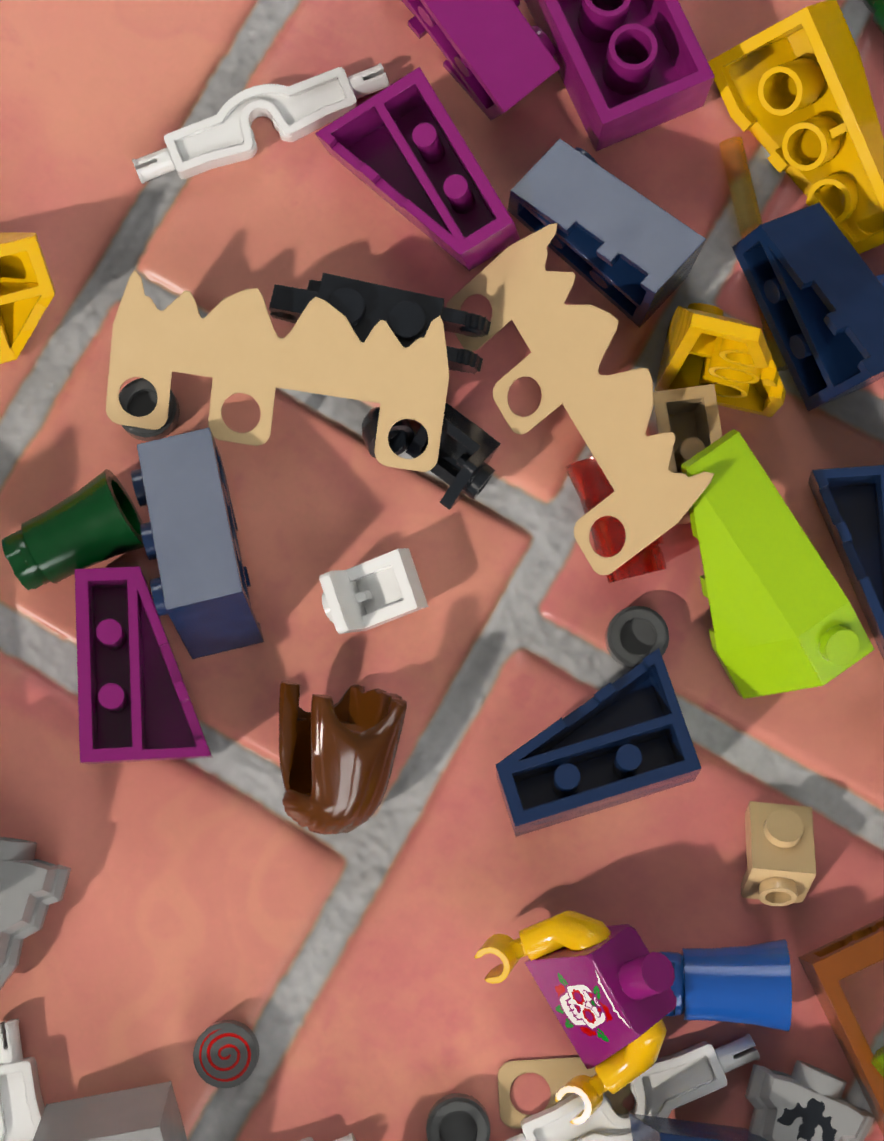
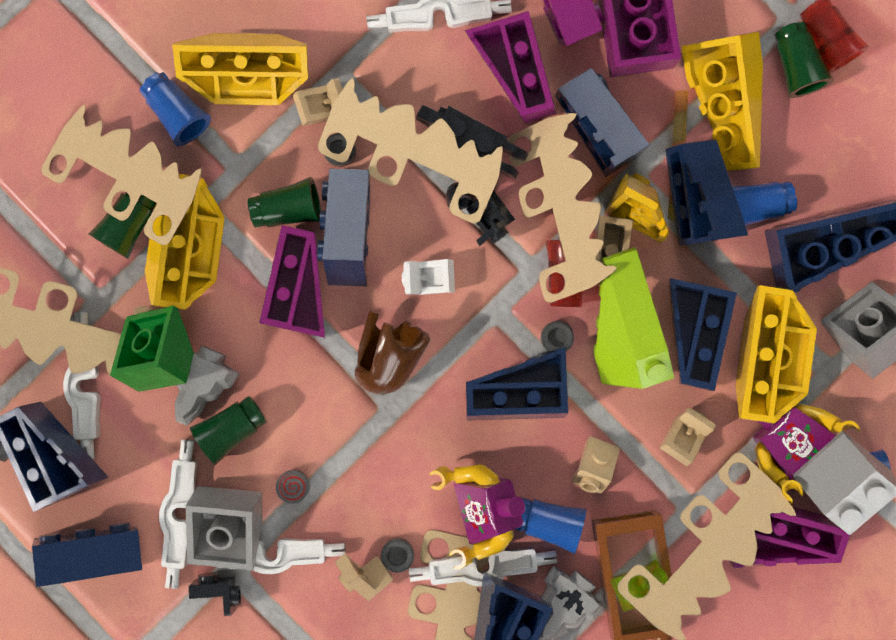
camera: 15 degrees right, 5 degrees up
none -> dark green plant [190,396,267,465]
none -> tan bracket [293,78,343,126]

